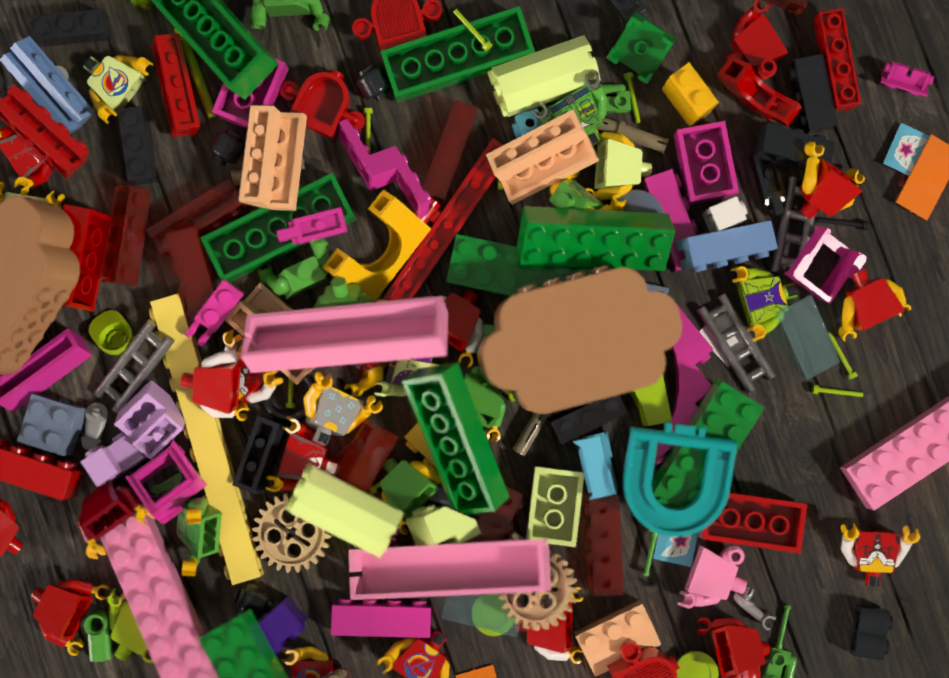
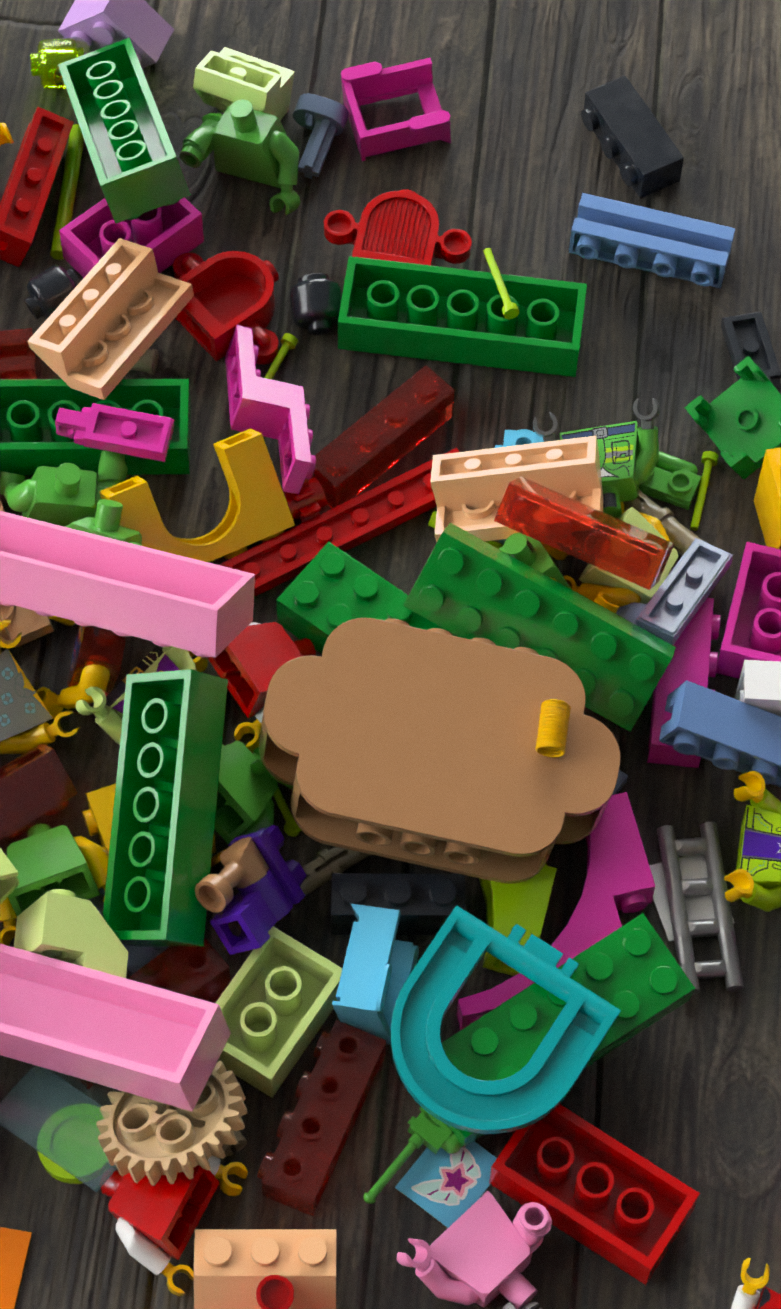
camera: 25 degrees right, 25 degrees down
yellowish green brick [487,35,601,117] -> none
none -> dark purple hips [195,825,307,955]
none -> clear red brick [494,476,675,590]
none -> yellow piece [535,699,571,757]
none -> sand blue tile [635,538,733,645]

